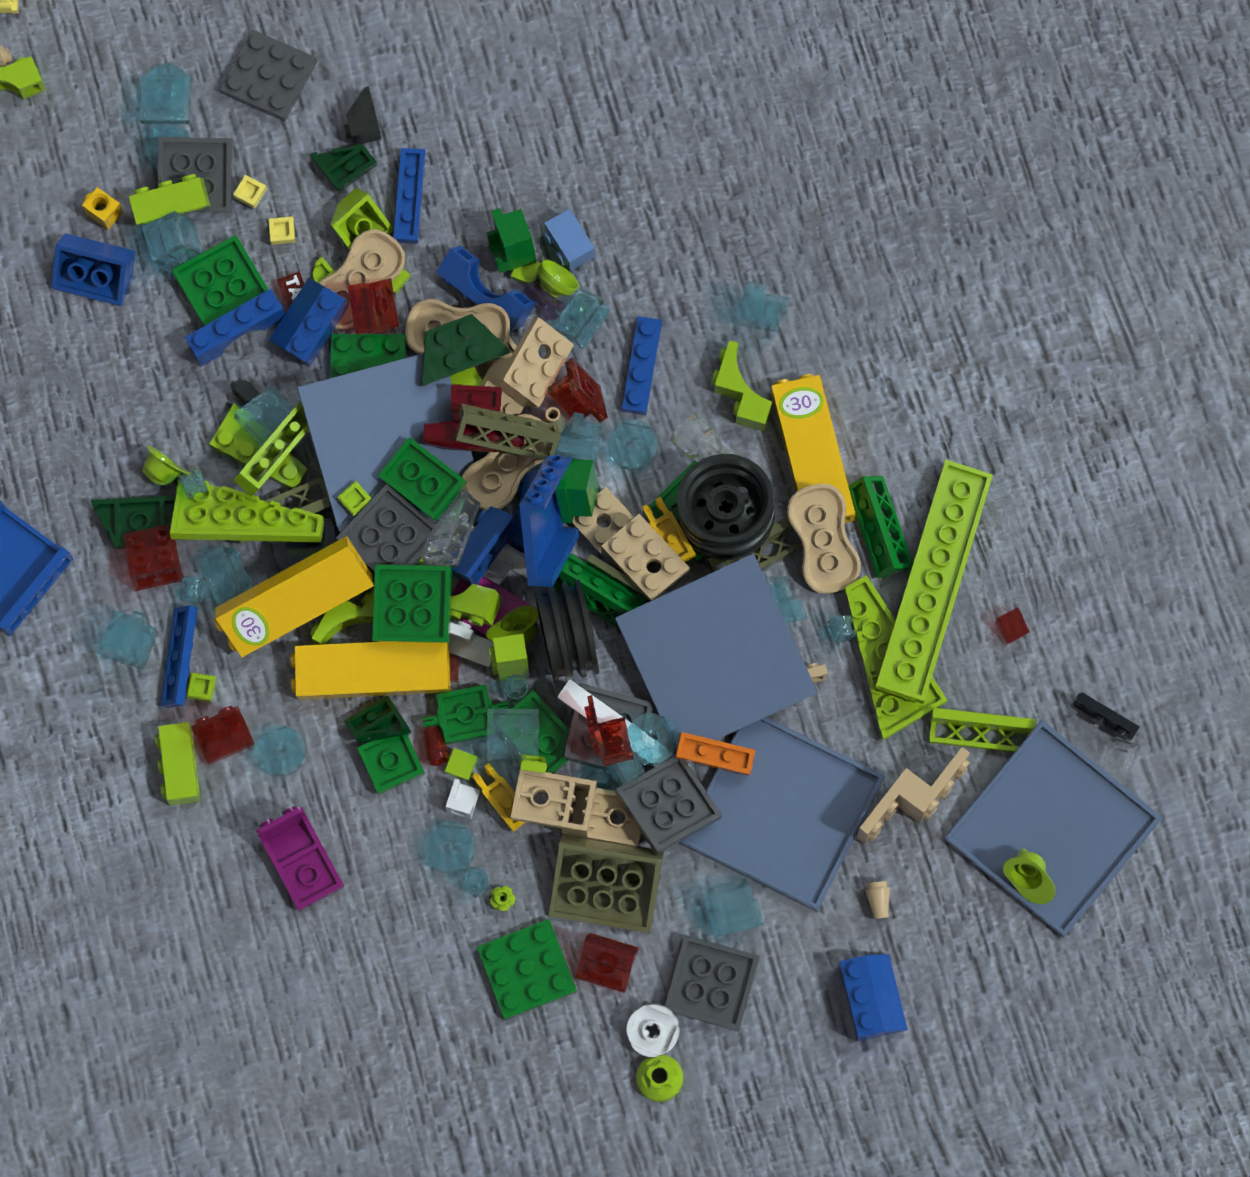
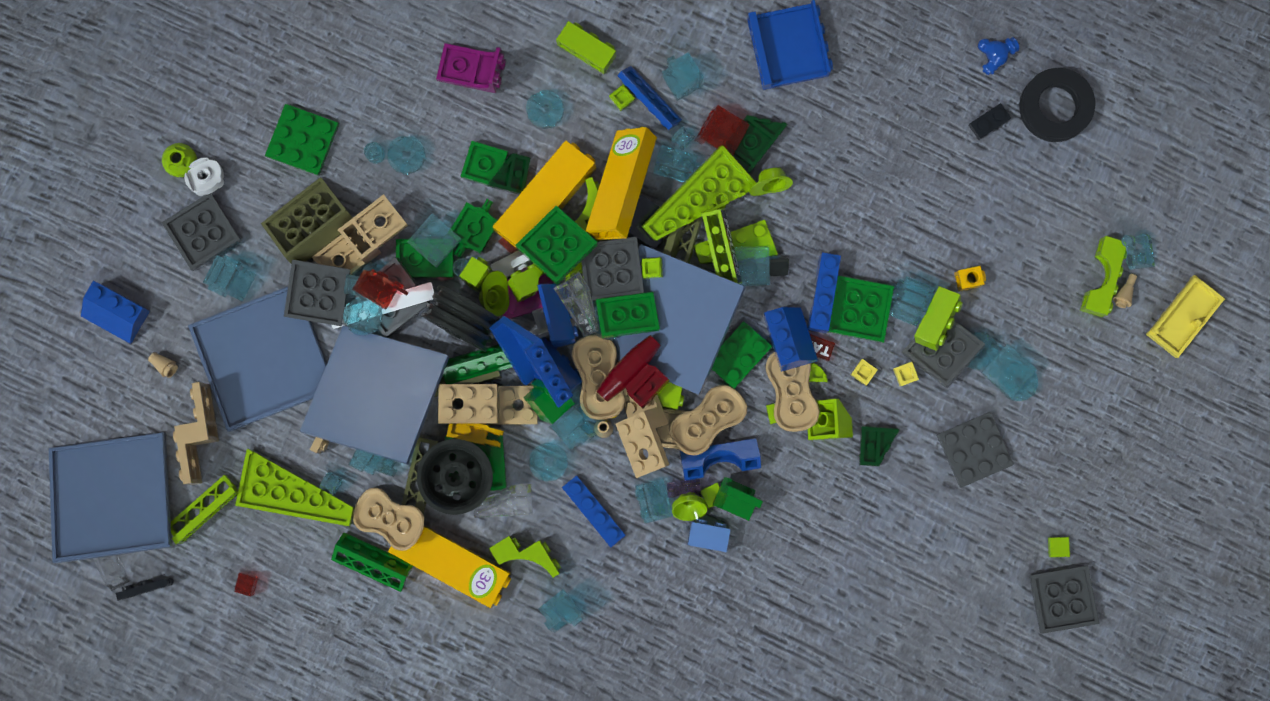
camera: 130 degrees right, 10 degrees up
blue slope [51,233,136,306] -> none
clear light blue wheel [179,468,208,499] -> none
clear red bracket [191,706,255,765] -> none
pearl dark grey slope [343,86,382,145] -> none
clear red bracket [347,278,399,334] -> none
blue plate [393,148,426,244] -> none
dark green wing [420,314,511,387] -> none
clear red cone [423,726,450,766] -> none
lime tile [445,748,478,782] -> none
white panel [446,779,480,819] -> none
olive fence [455,404,561,460] -> none
yellow hinge [471,763,527,833] -> none
lime plate [490,886,515,911] -> none
lime tile [519,754,547,773] -> none
clear red bracket [547,357,608,423] -> none
clear red bracket [575,933,639,993] -> none
orange plate [675,732,756,776] -> none
lime plate [875,459,993,704] -> none
lime piece [1003,848,1056,904] -> none

